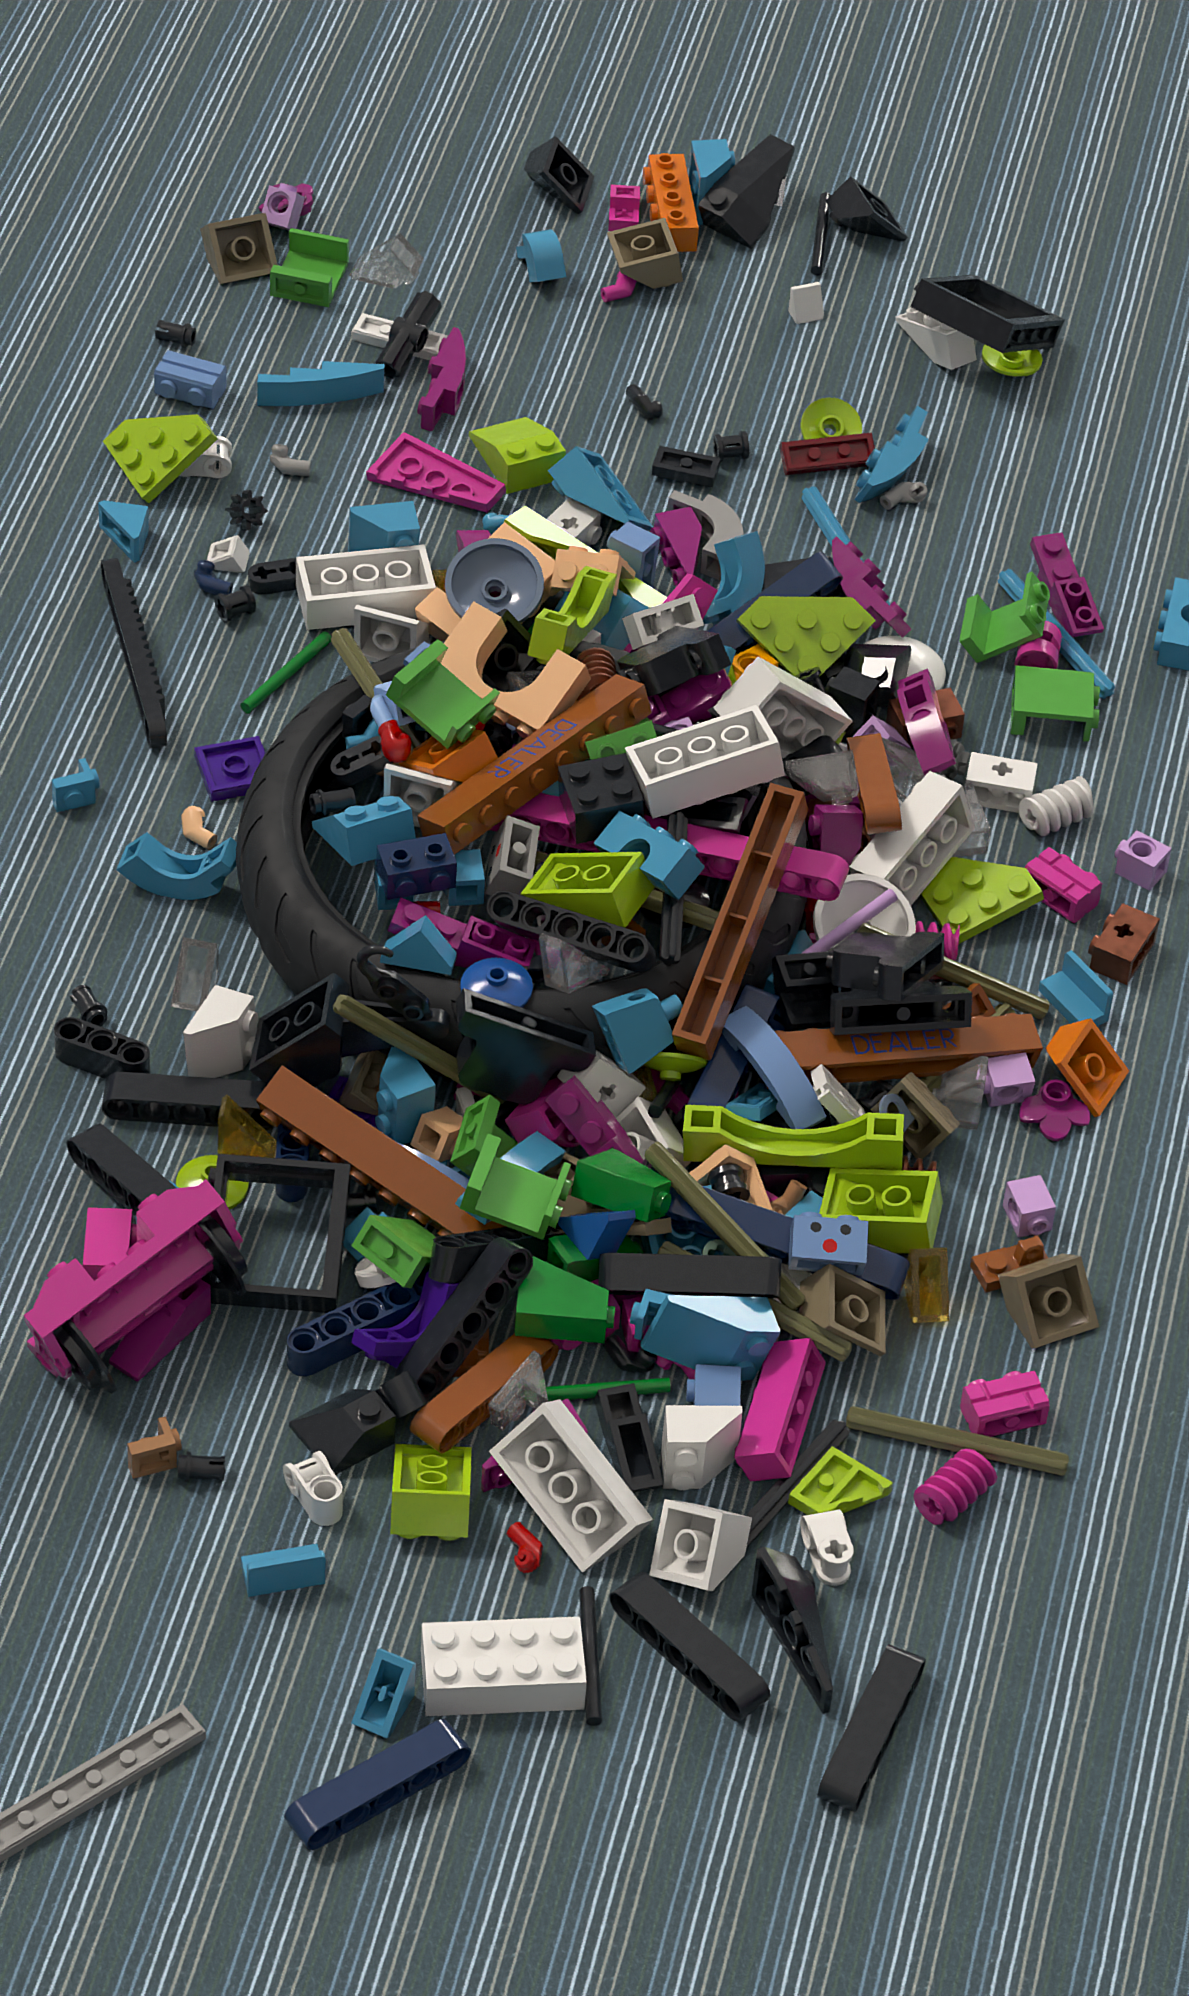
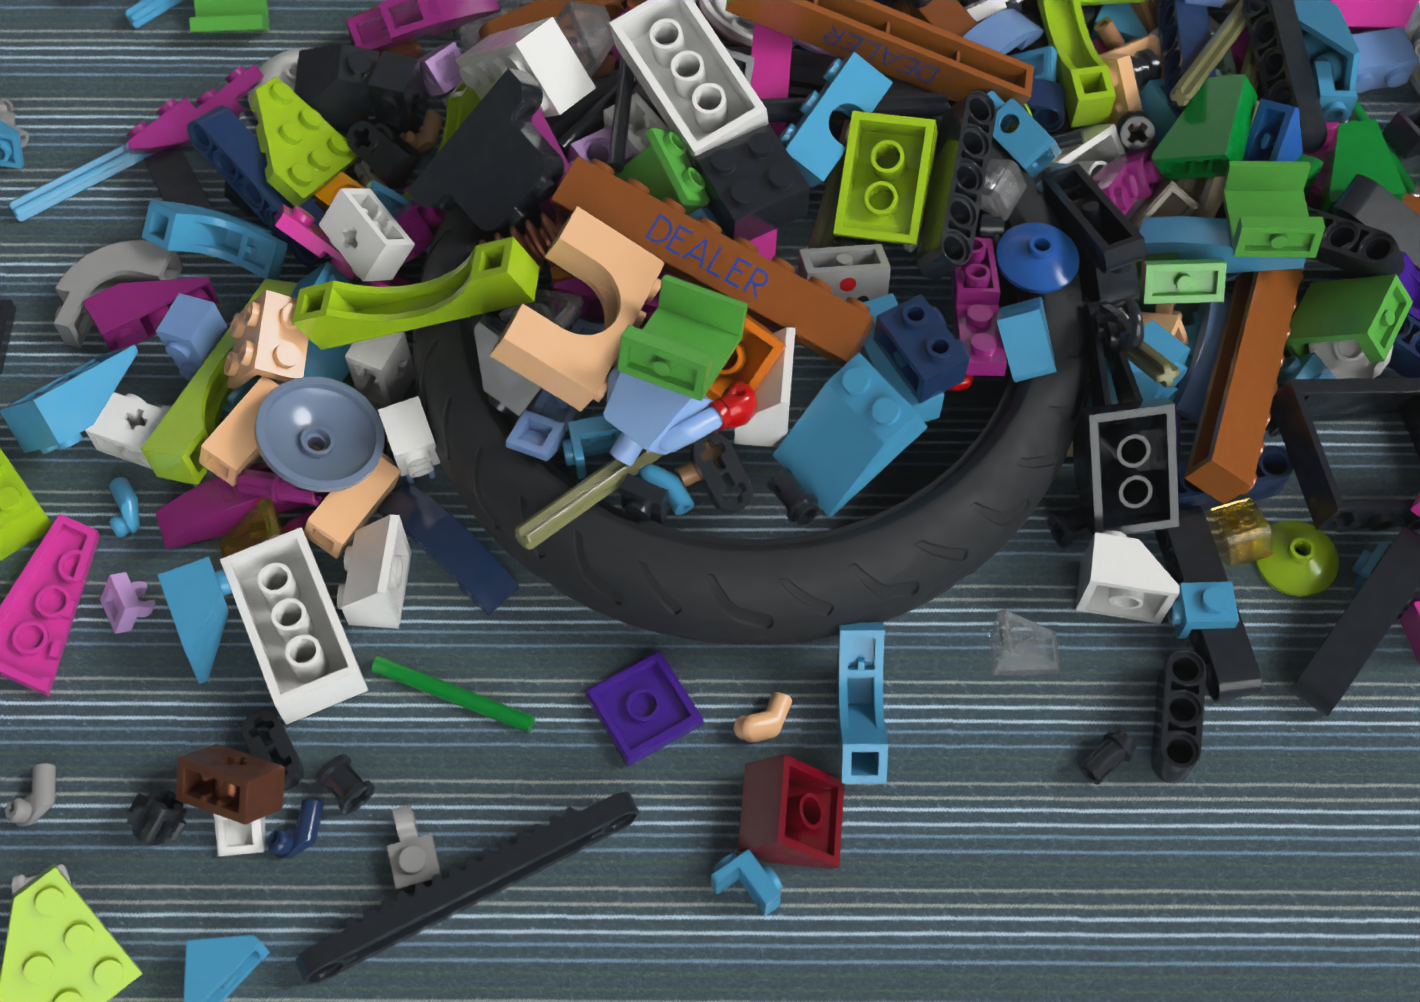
camera: 100 degrees left, 15 degrees up
none -> lavender tile [100,572,156,634]
none -> copper brick [176,744,285,825]
none -> light grey plate [387,805,442,893]
none -> dark red slope [738,754,845,869]
none -> dark azure bracket [1167,581,1239,639]

